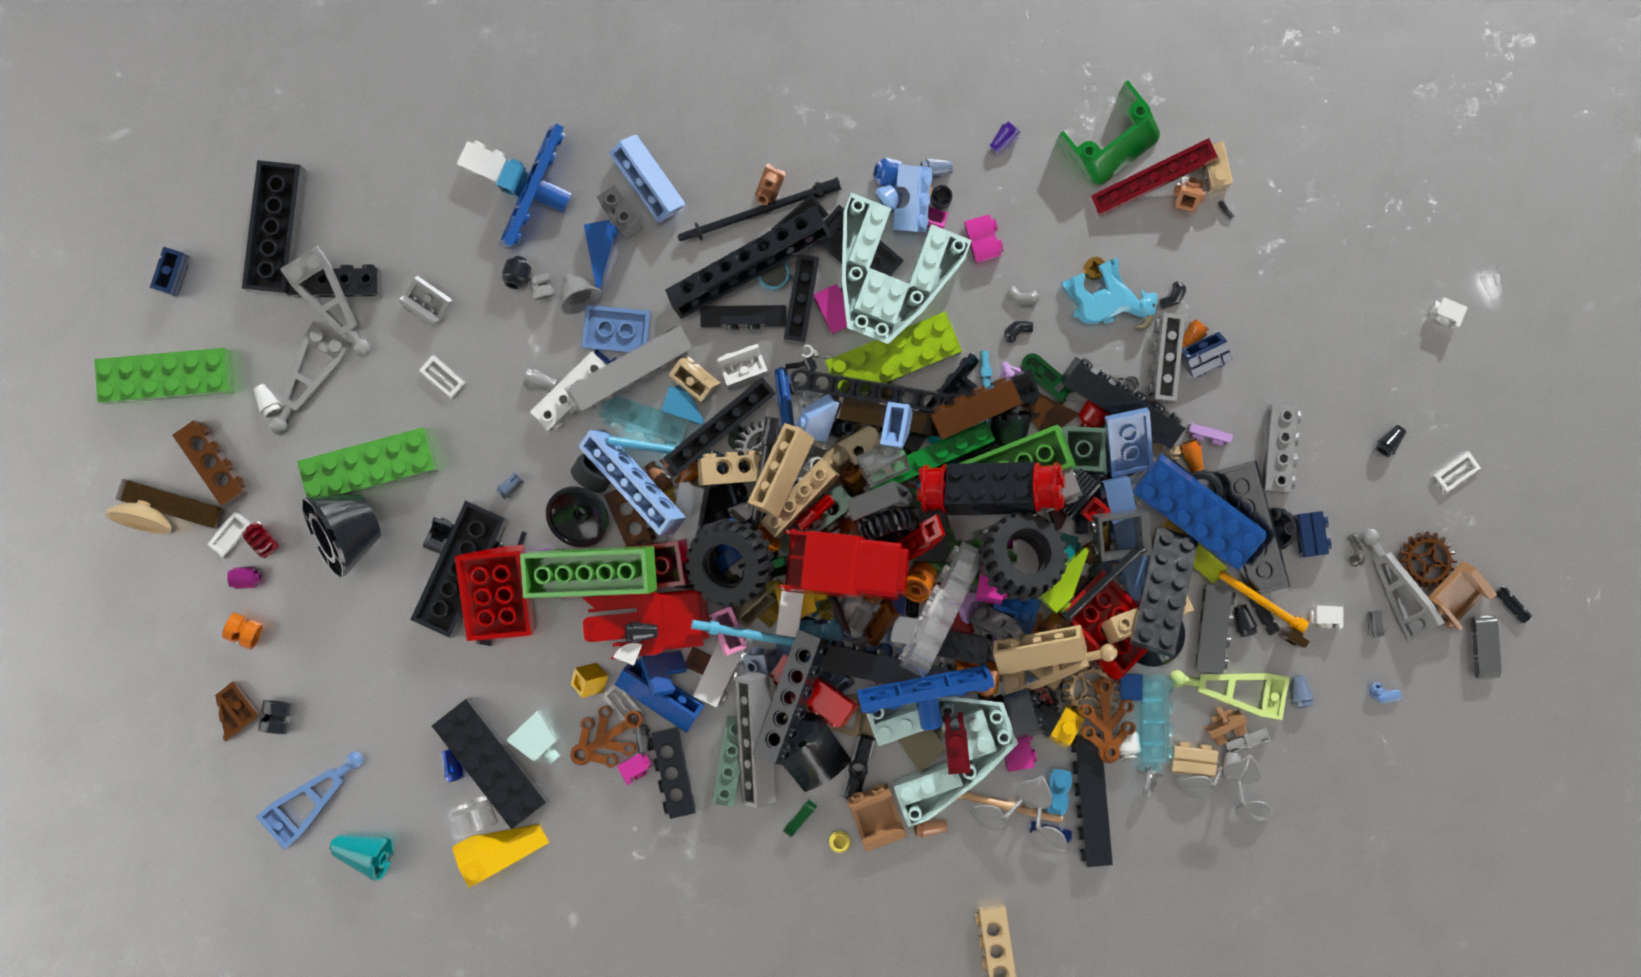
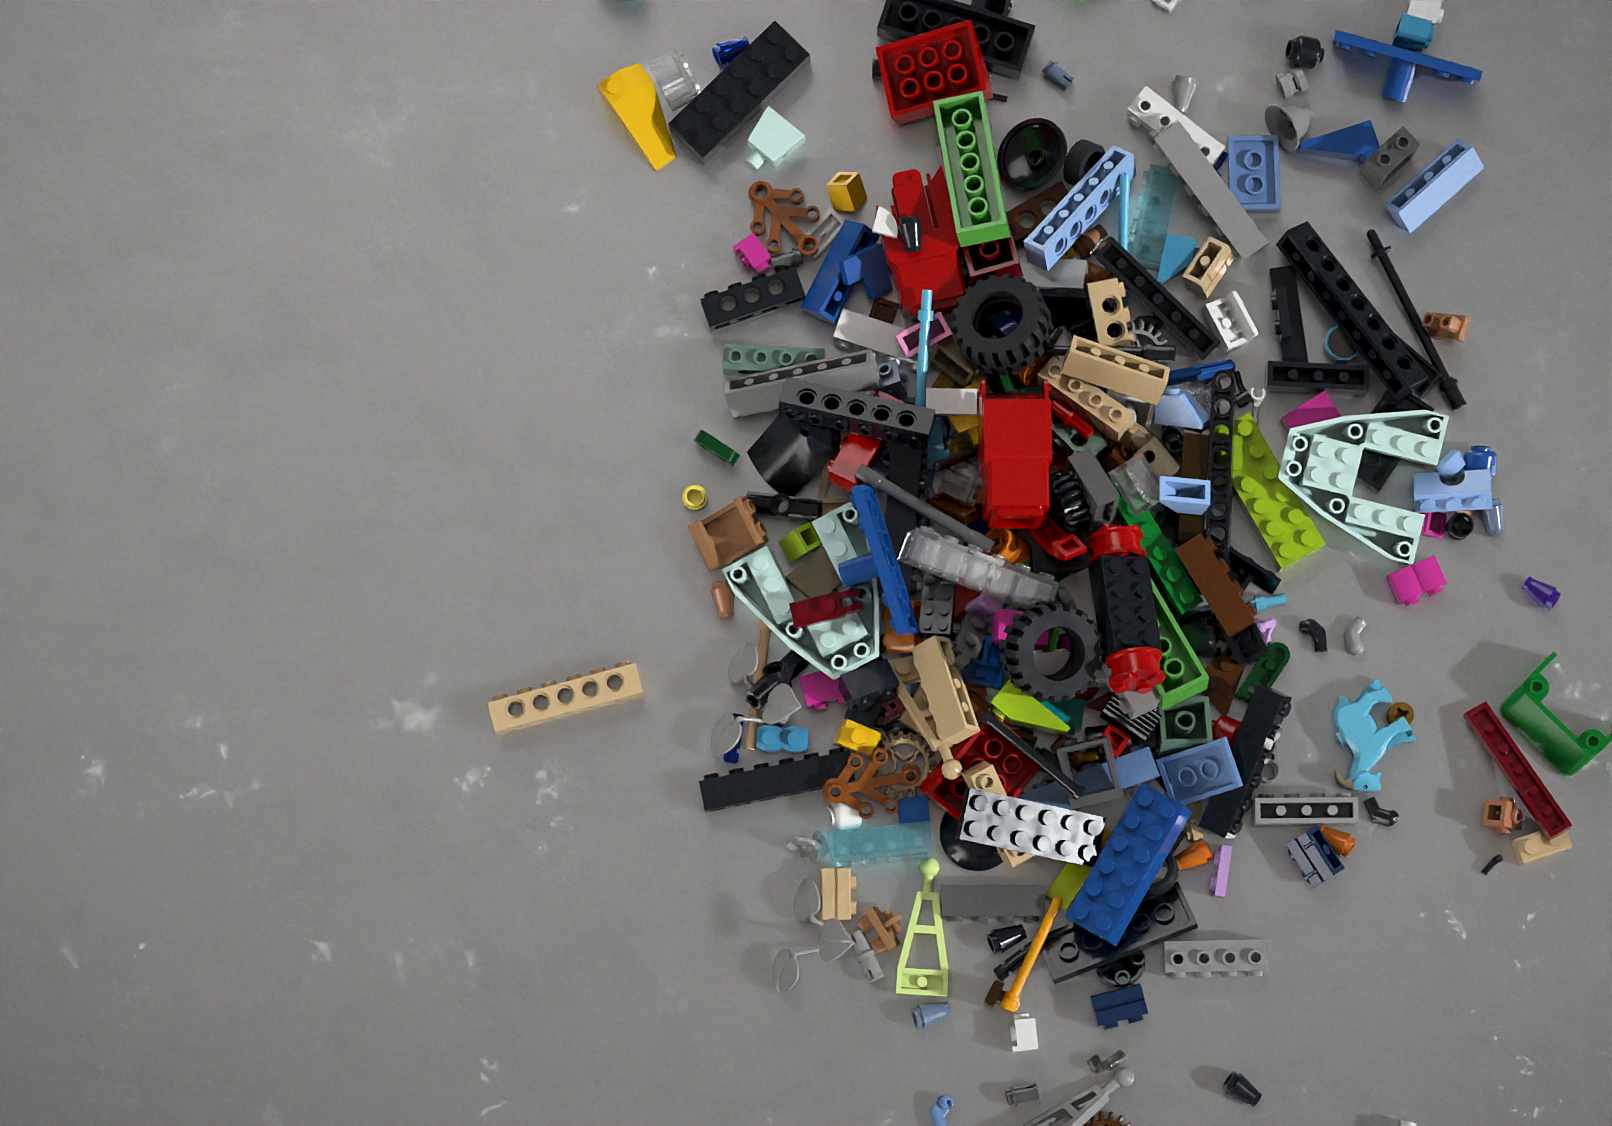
camera: 90 degrees right, 5 degrees down
none -> black piece [744,650,810,710]
none -> lime brick [777,522,822,563]
none -> dark grey piece [854,463,995,555]

